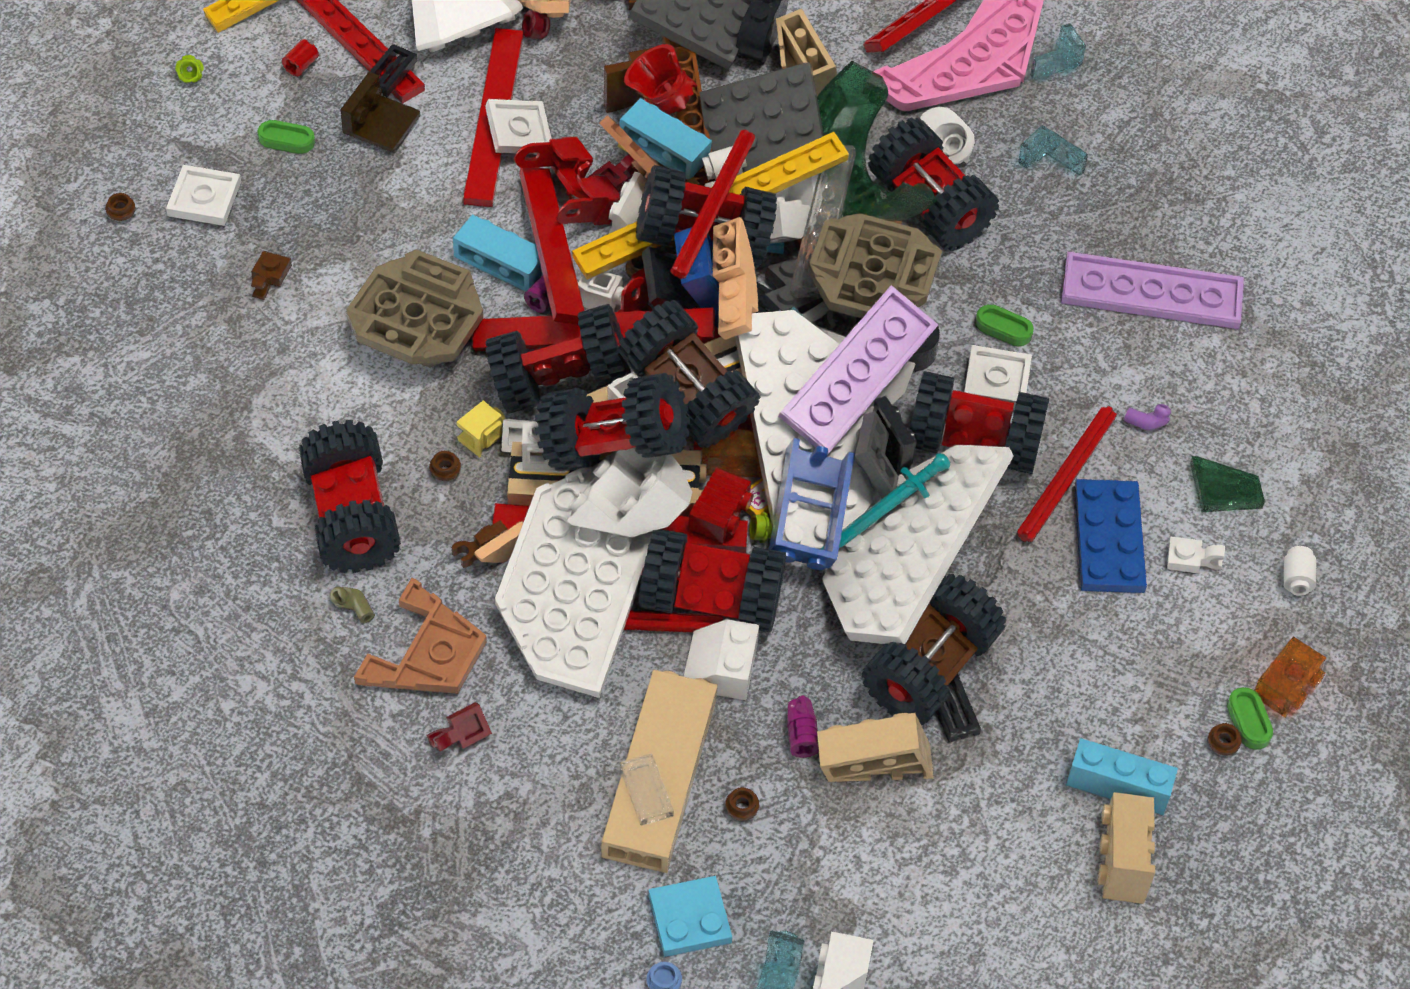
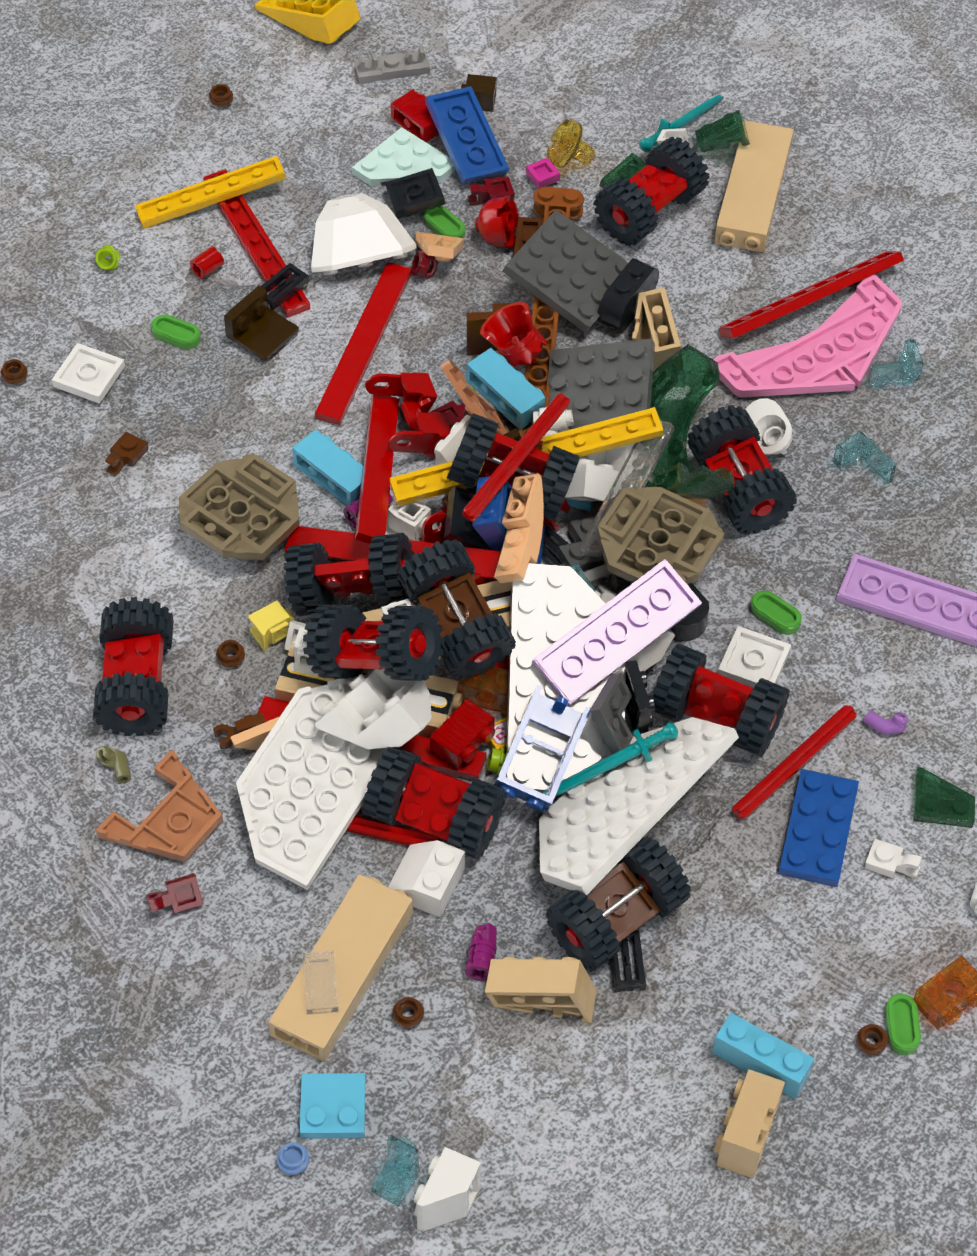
camera: 15 degrees right, 0 degrees up
white plate [485,99,552,154] -> none

